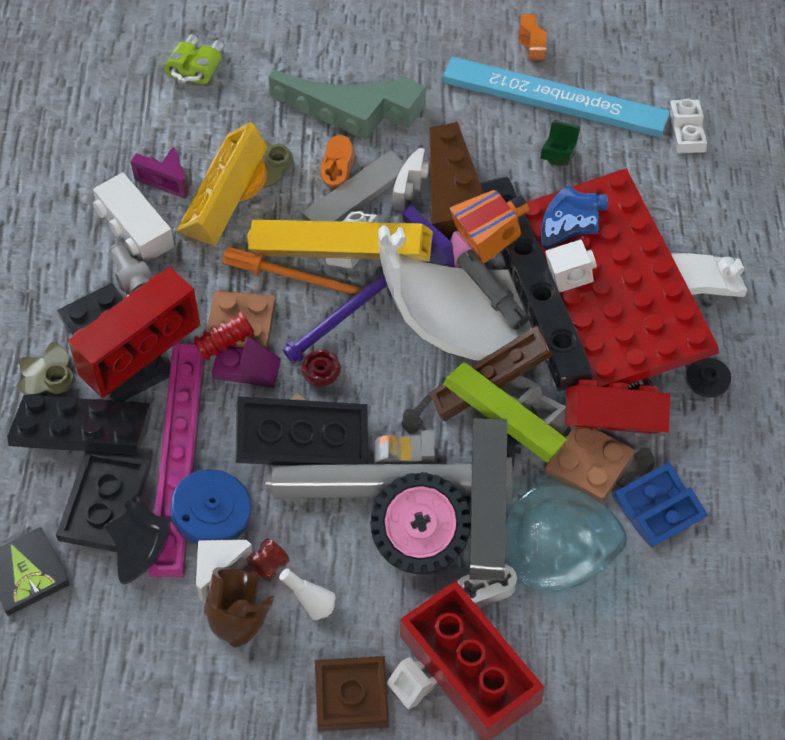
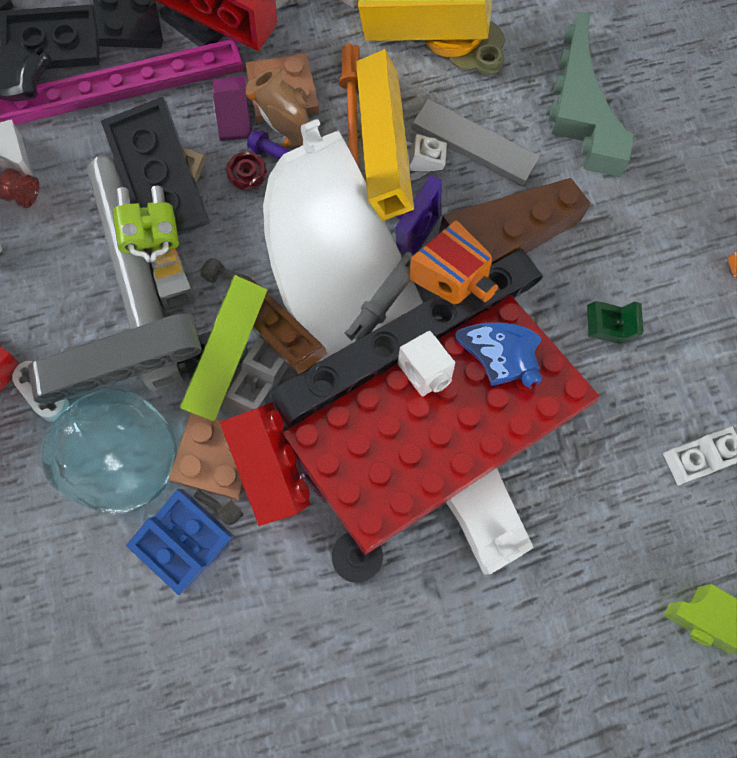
camera: 65 degrees right, 15 degrees up
blue wheel [170,469,252,545] -> none
red piece [194,311,254,362] -> none
orange piece [321,135,355,189] -> none
wheel [370,472,471,574] -> none
white slope [393,148,430,212] -> none
medium azure tile [443,56,670,138] -> none
none -> lime piece [112,186,179,263]
none -> medium nougat animal [245,67,310,148]

